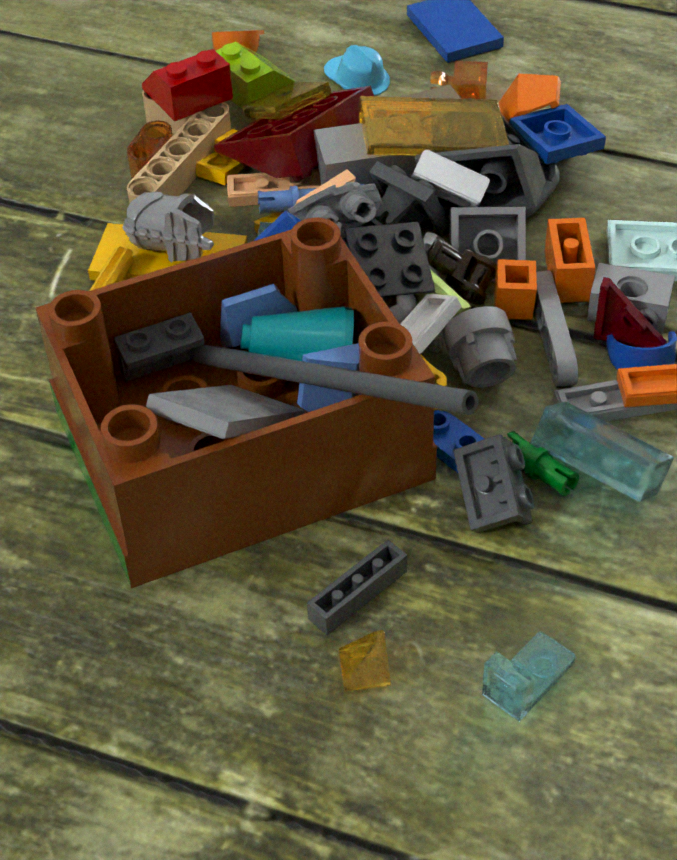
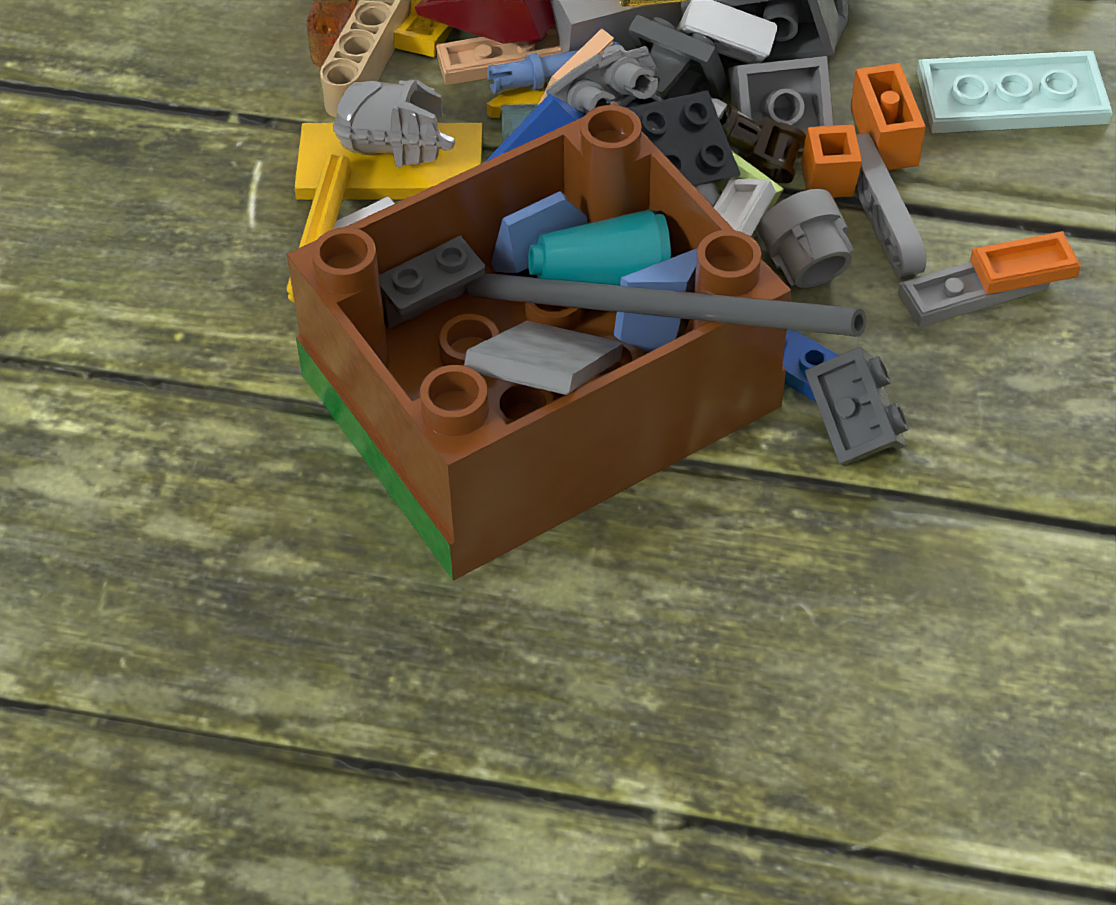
camera: 10 degrees left, 5 degrees up
dark grey piece [307,540,407,635] -> none
clear yellow slope [339,630,391,691] -> none
clear light blue bracket [482,632,576,722] -> none
green pin [505,431,579,496] -> none
clear light blue brick [530,401,674,502] -> none
light grey brick [587,263,675,334] -> none
dark red tile [593,277,667,348] -> none
blue helmet [607,331,677,370] -> none

